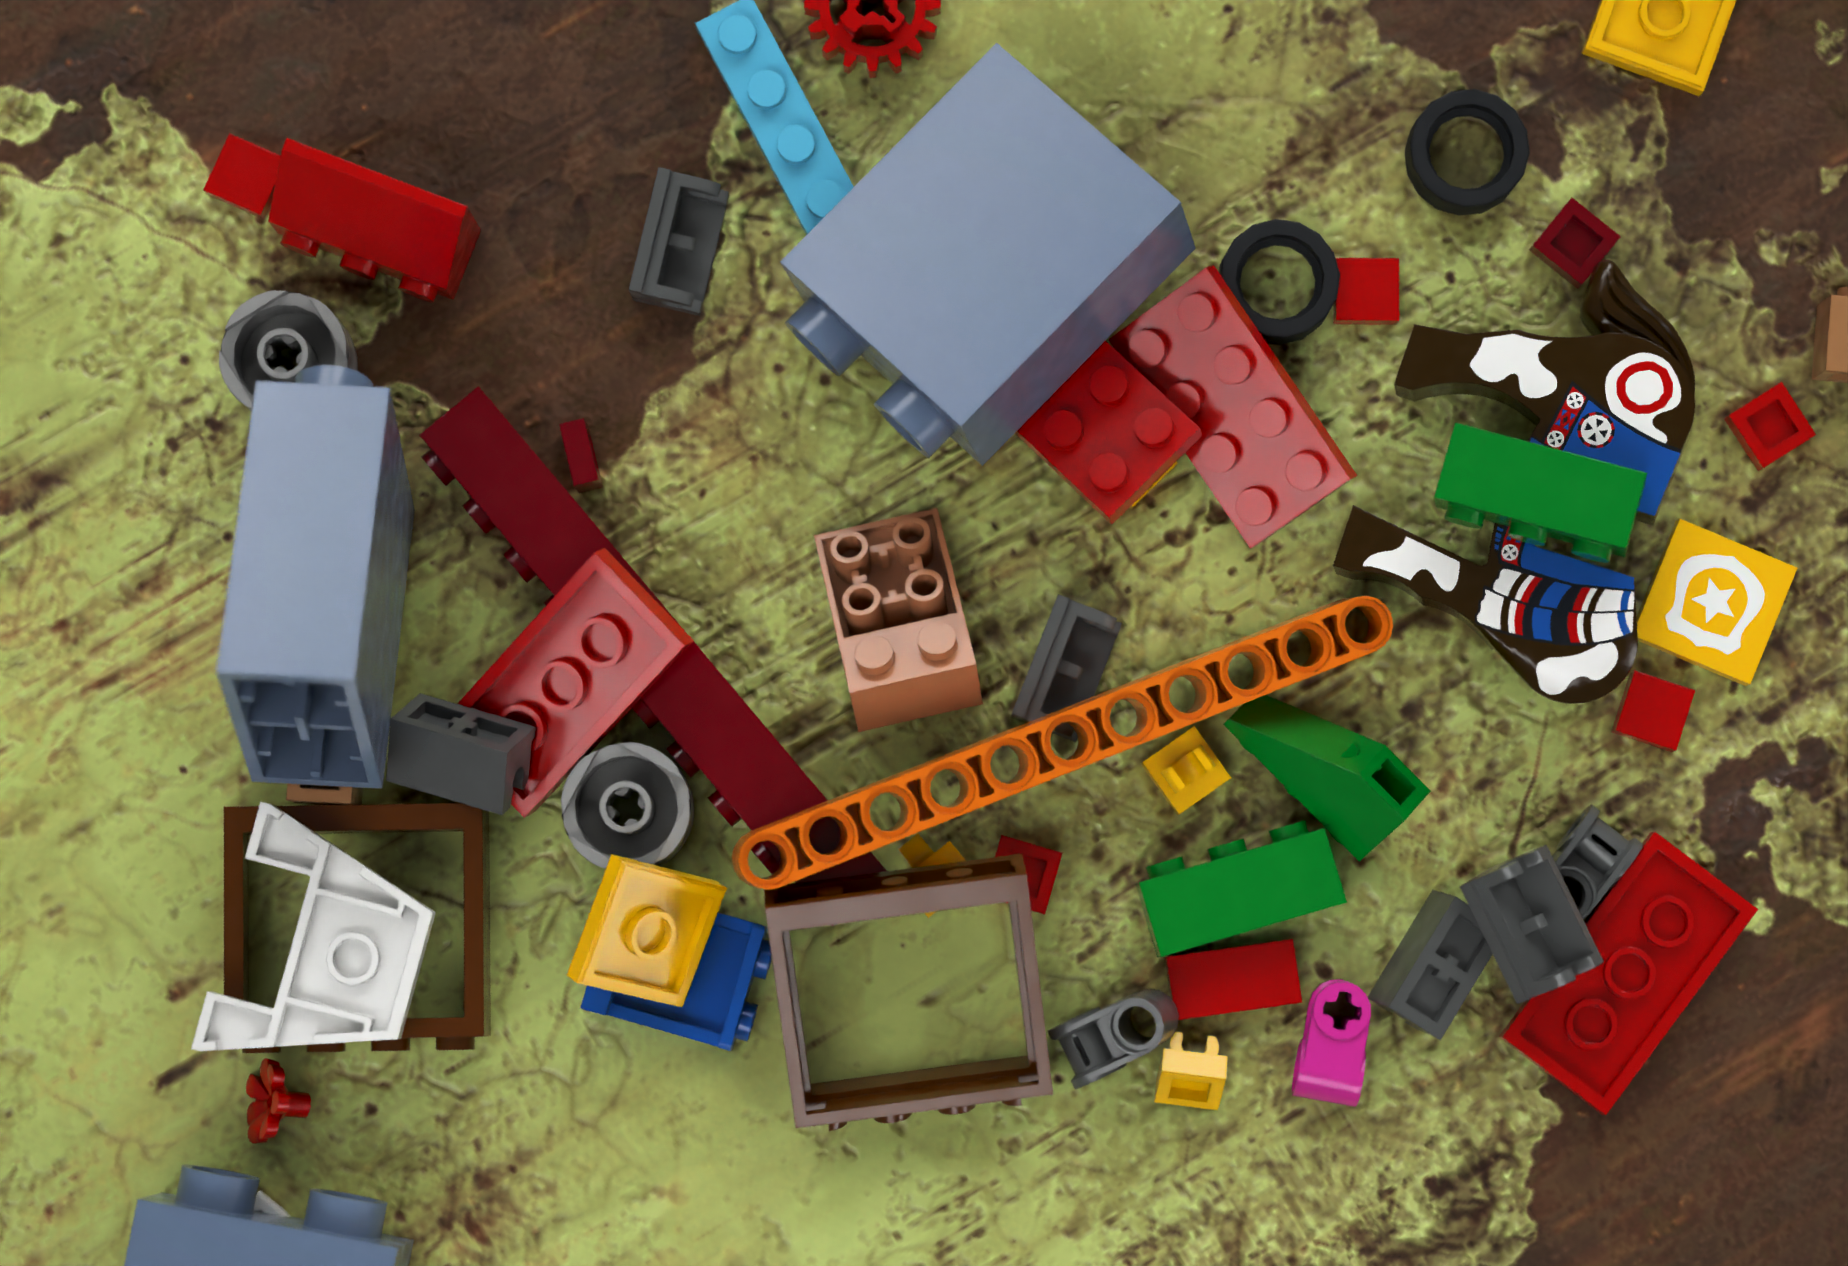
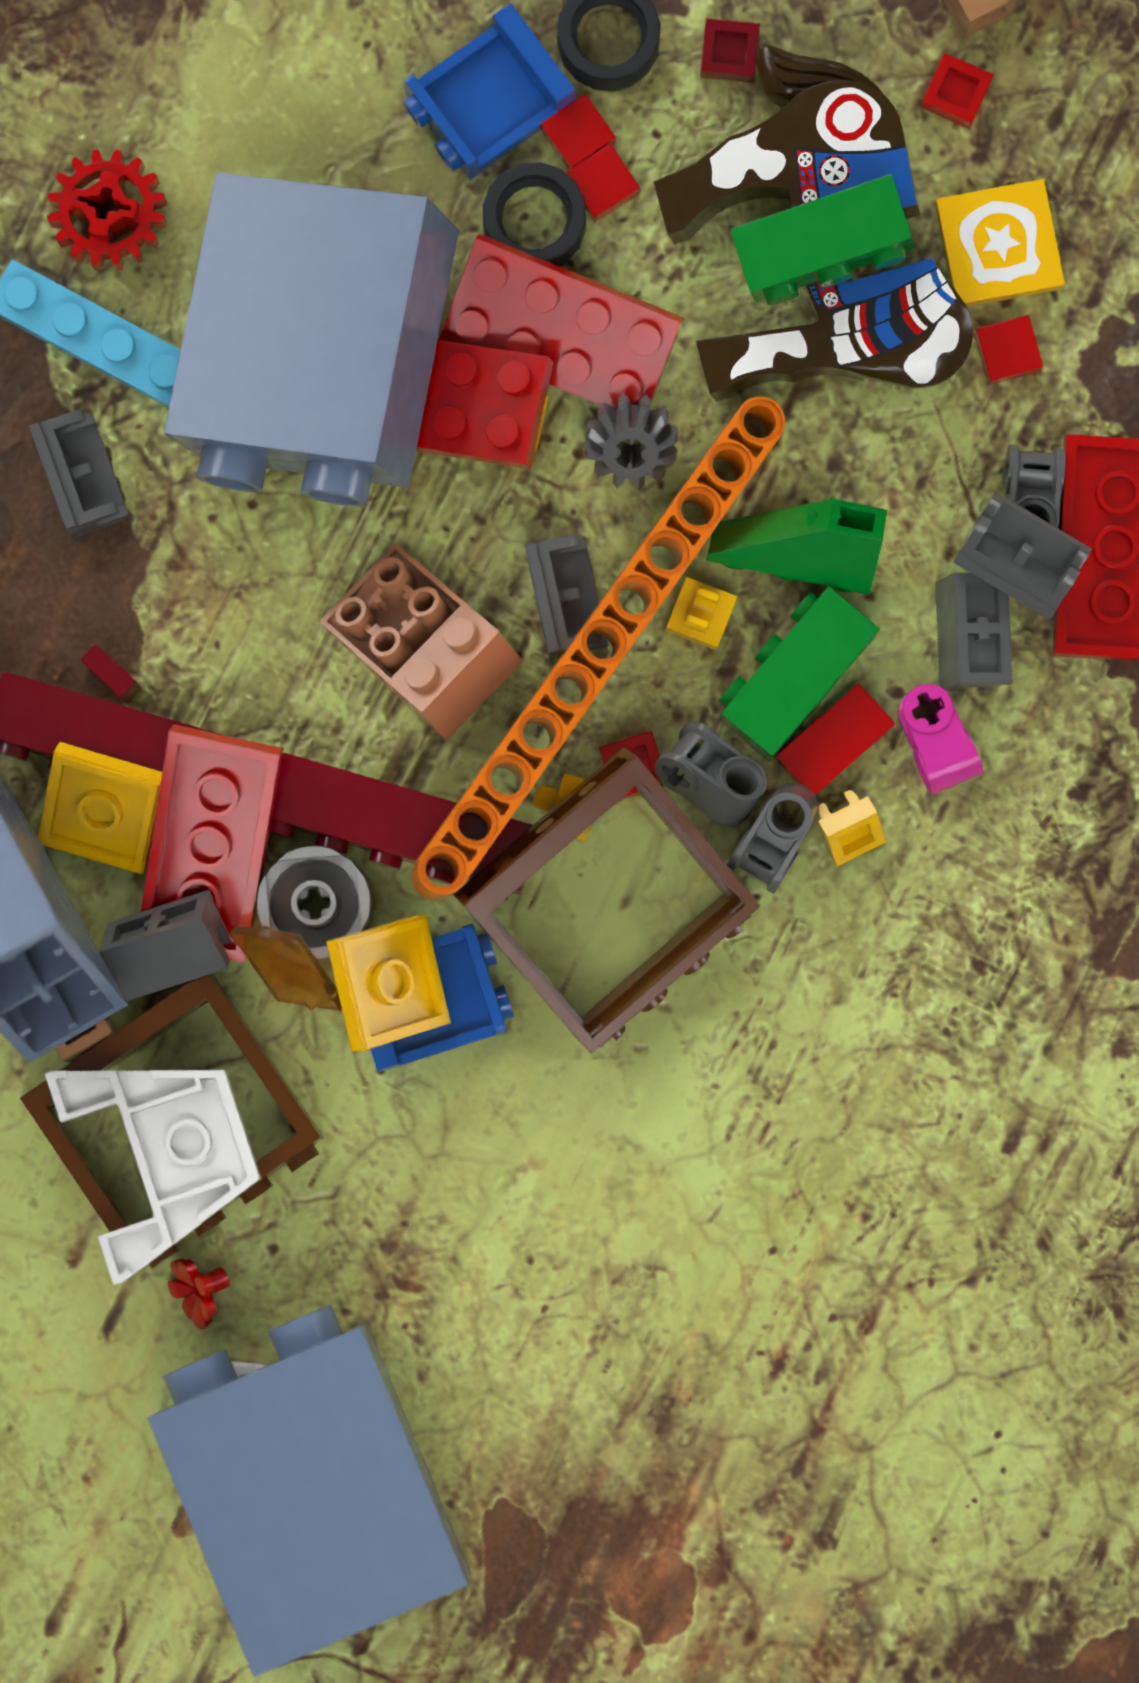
camera: 30 degrees left, 0 degrees up
none -> yellow tile [38,742,162,875]
none -> clear orange piece [230,926,342,1011]
none -> blue panel [402,3,575,180]
none -> red tile [540,94,616,170]
none -> dark grey gear [585,393,678,491]
none -> dark grey piece [654,721,767,826]

